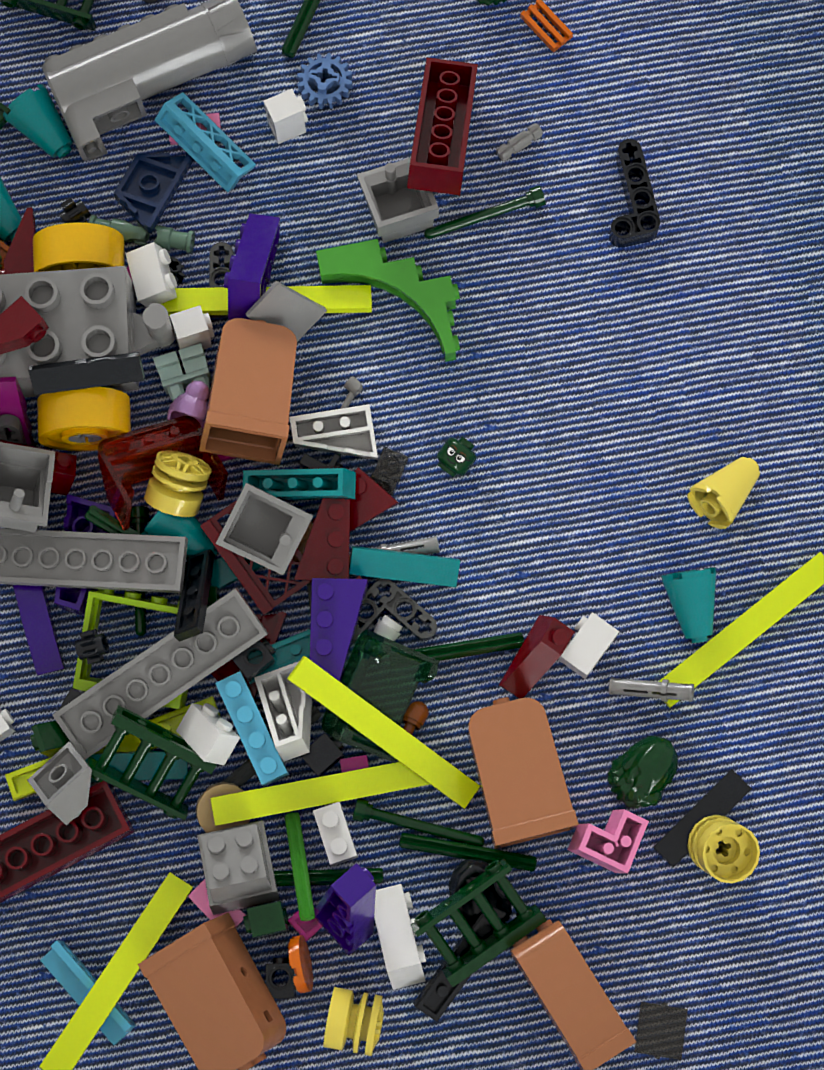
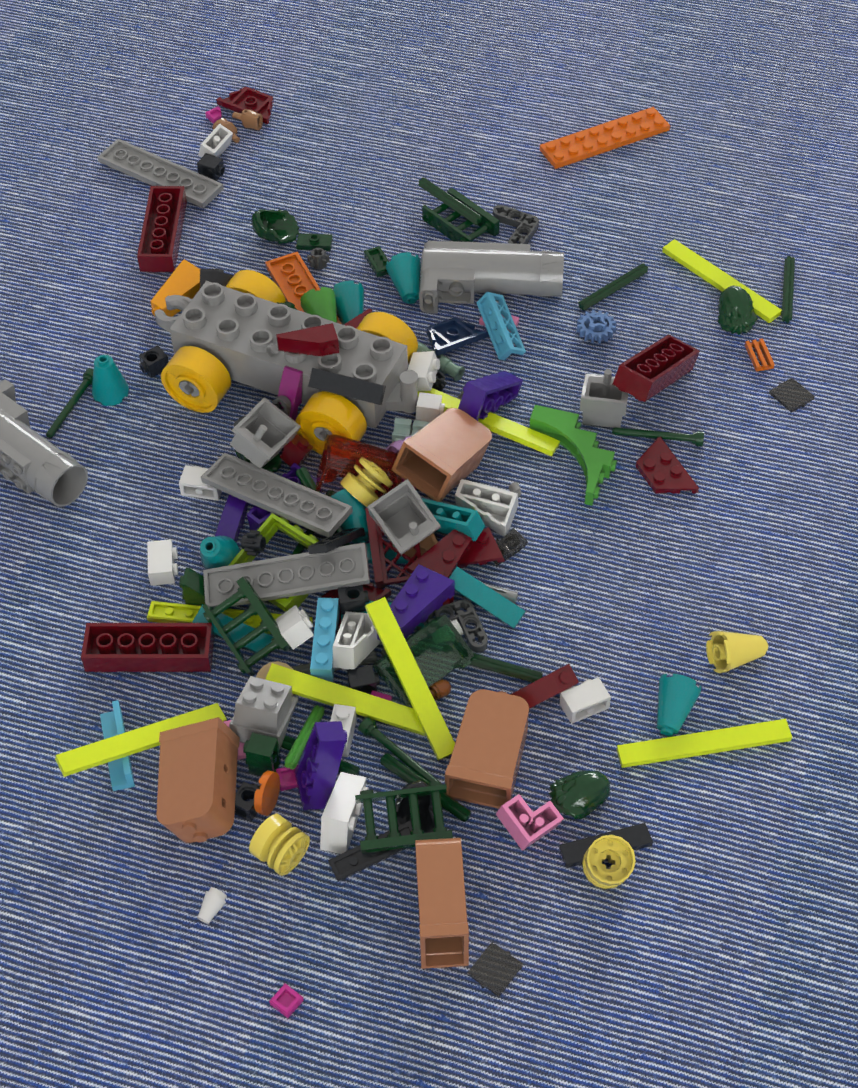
camera: 25 degrees right, 25 degrees down
light grey slope [27,741,92,825] -> none
light grey piece [245,281,327,342] -> none
white brick [264,89,308,144] -> none
dark green head [437,436,476,477] -> none
light grey axle [496,123,543,161] -> none
black beam [609,139,660,248] -> none
light grey pin [609,677,694,702] -> none
none -> teal cone [200,536,240,569]
none -> dark red wing [636,437,699,494]
none -> clear smoke piece [769,378,815,413]

